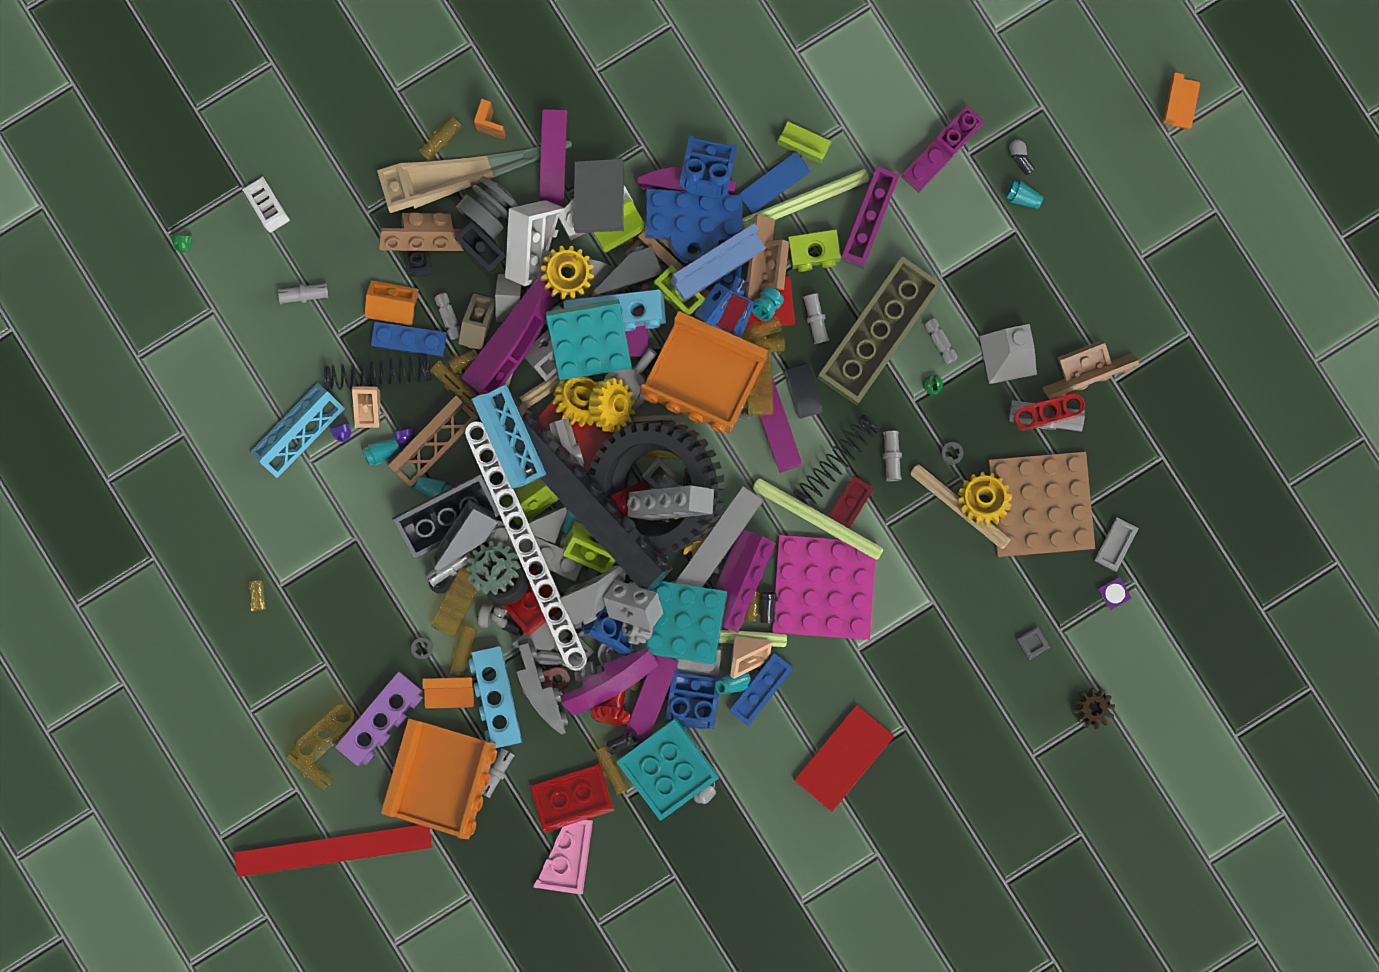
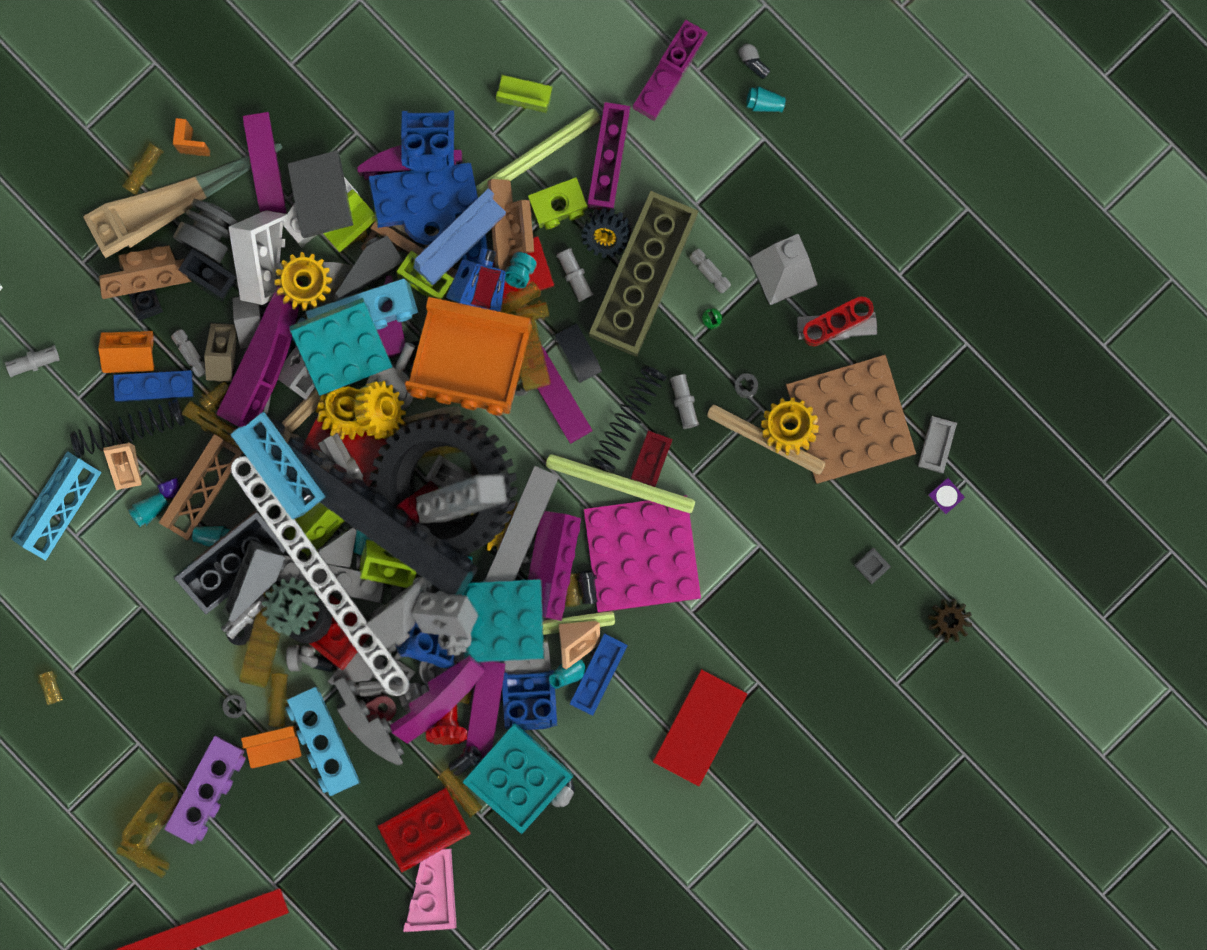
camera: 10 degrees left, 0 degrees up
dark purple hinge [330,422,352,442] -> none
orange panel [381,719,497,839] -> none
light grey pin [482,748,515,798] -> none
blue tile [738,152,811,214] -> none
medium nougat bracket [1042,340,1139,399] -> none
none -> black bush [582,208,631,258]

